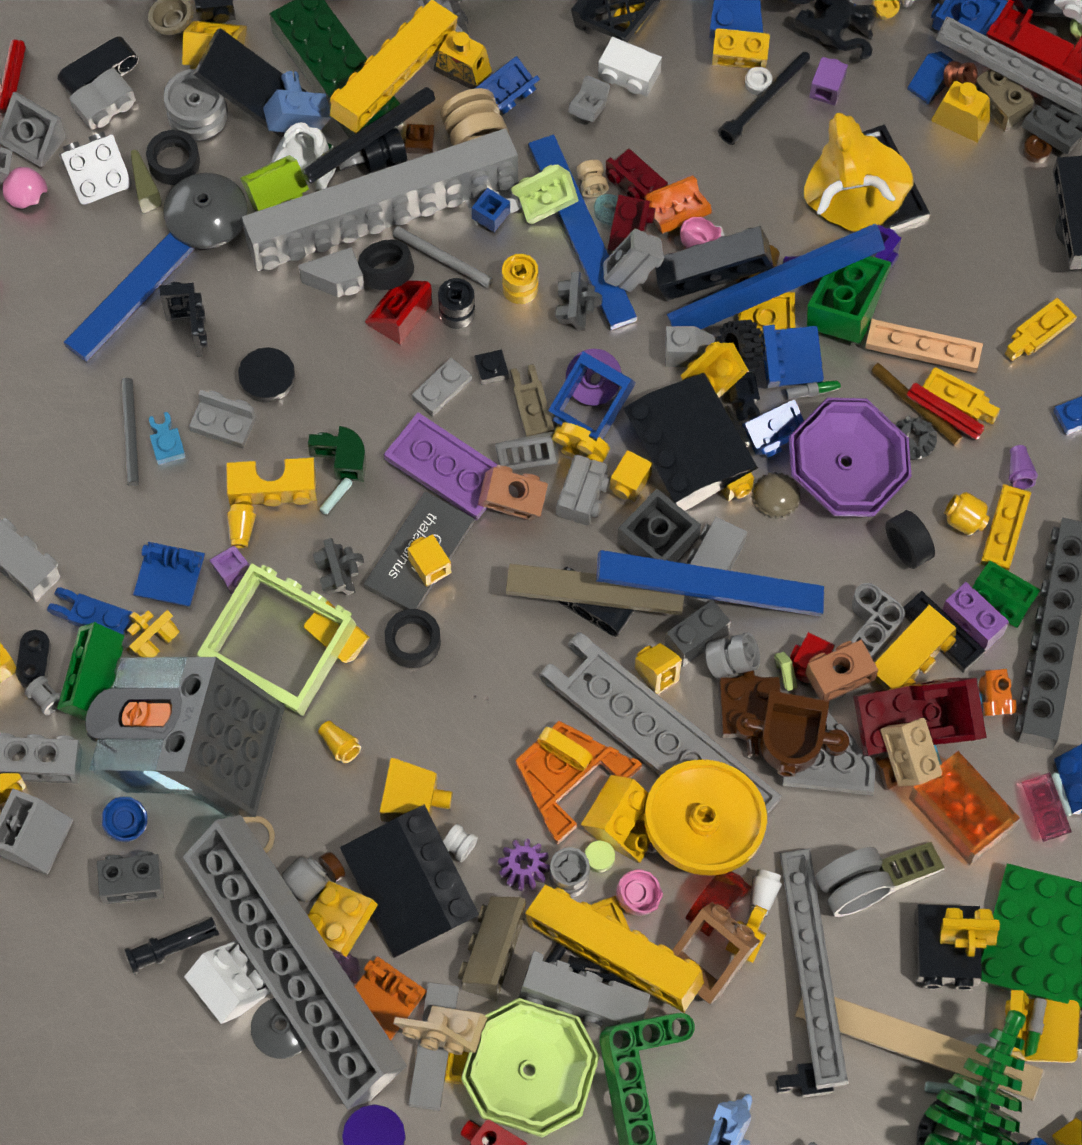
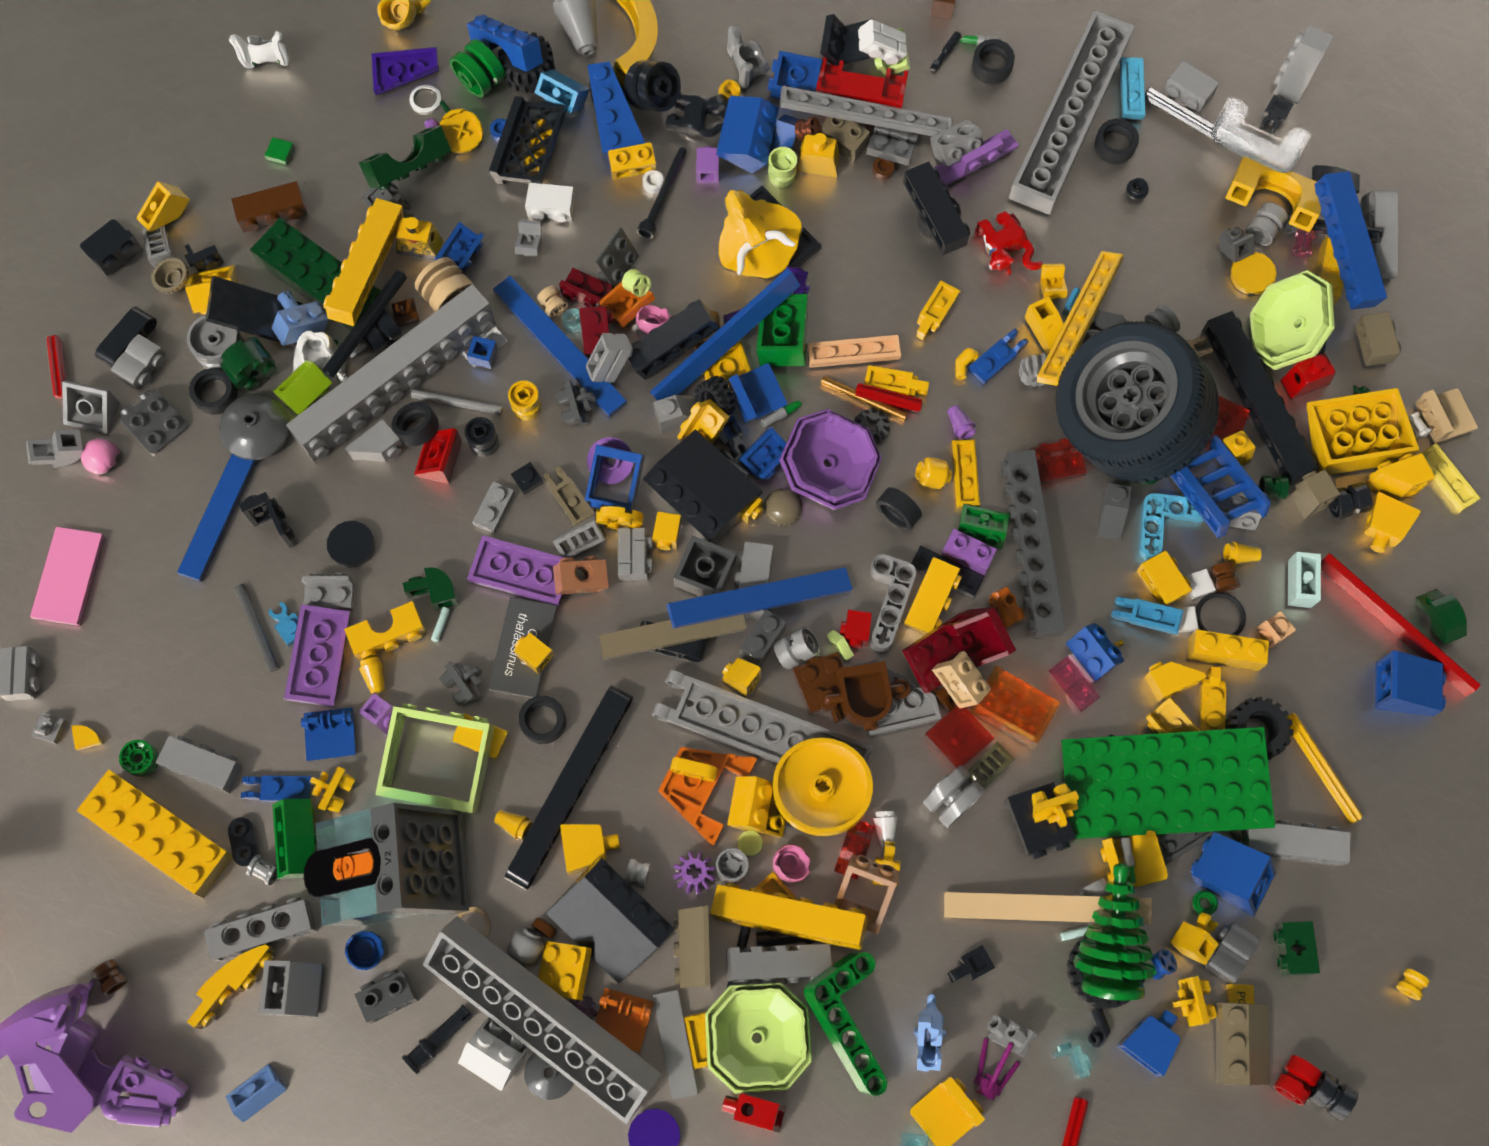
camera: 20 degrees left, 5 degrees up
olive slope [131,149,162,214] -> none
tan bracket [393,1006,487,1055] -> none
yellowish green bracket [511,165,579,225] -> none
light grey tile [780,848,848,1089] -> none
nougat brick [805,639,878,701] -> none
none -> dark green brick [219,337,277,391]
none -> medium lavender plate [284,604,350,707]
none -> black beam [504,685,633,890]
none -> dark grey hinge [595,227,639,289]
none -> yellowish green wheel [622,269,651,297]
none -> blue slope [716,96,779,173]
none -> yellowish green wheel [768,147,797,188]
none -> clear red plate [924,706,994,769]
none -> yellow arm [955,348,979,380]

